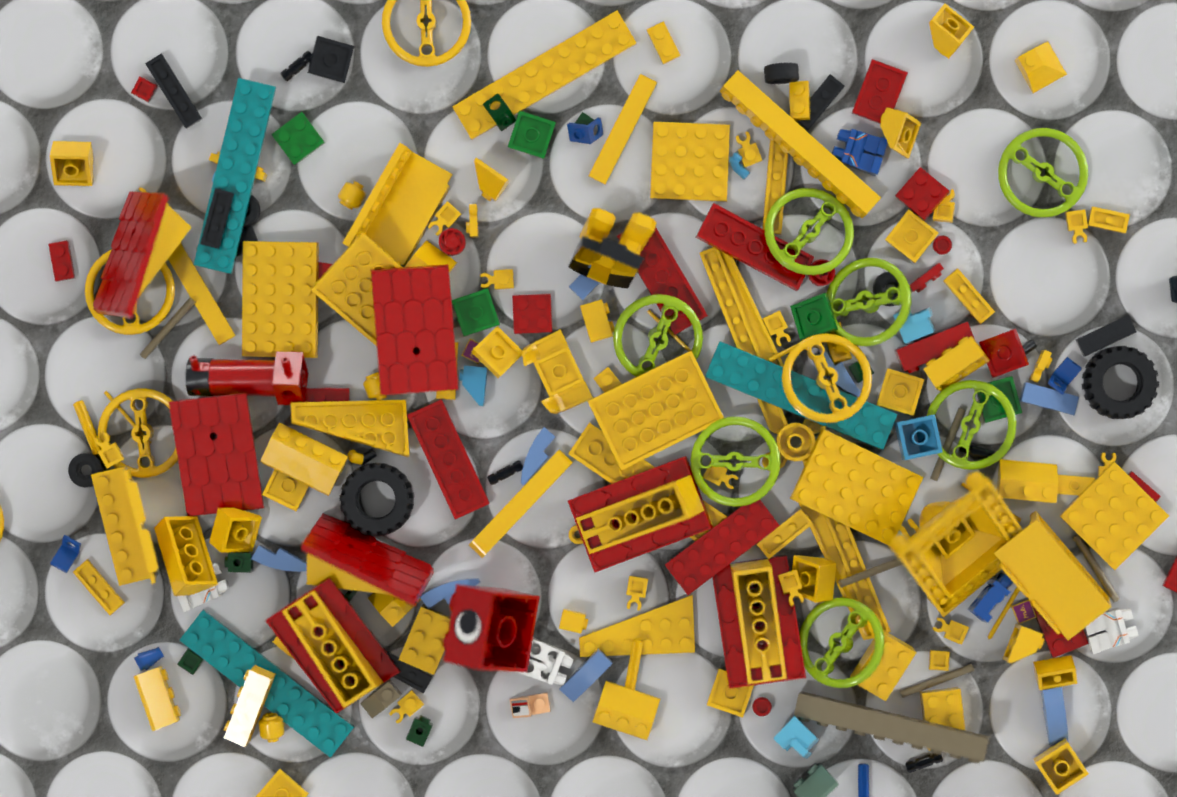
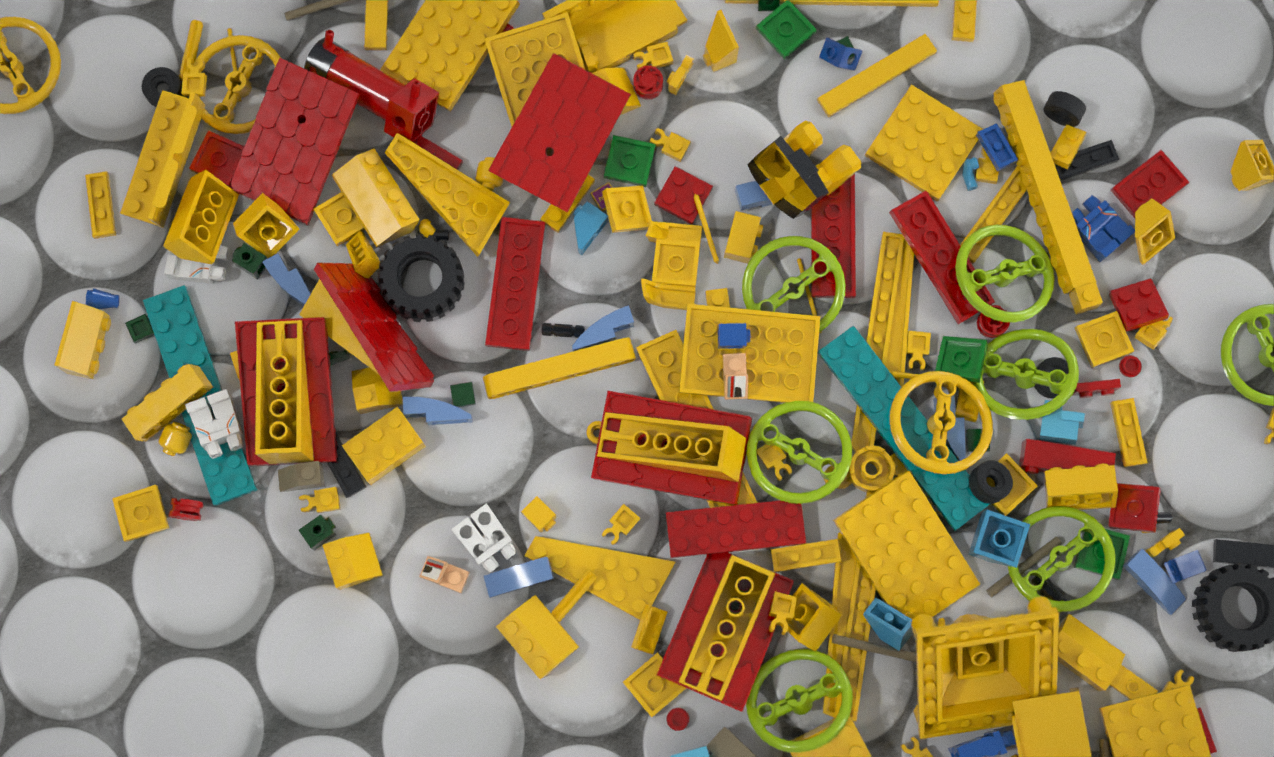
camera: 35 degrees right, 10 degrees down
blue bracket [50,535,81,573] -> none
red brick [443,584,540,672] -> none
none -> red wheel [169,498,203,521]
none -> white hips [185,389,244,459]
none -> red plate [189,130,244,187]
none -> yellow slope [323,533,383,590]
none -> yellow slope [346,230,380,278]
none -> dark green tile [450,382,476,407]
none -> yellow plate [576,34,599,73]
none -> yellow plate [631,604,668,655]
none -> yellow axle [694,194,719,264]
none -> blue brick [717,323,751,349]
none -> light nougat slope [723,353,748,400]
none -> dark azure slope [863,598,913,651]
none -> black tyre [969,460,1013,504]
none -> blue plate [976,123,1018,172]
none -> yellow brick [1069,282,1103,315]

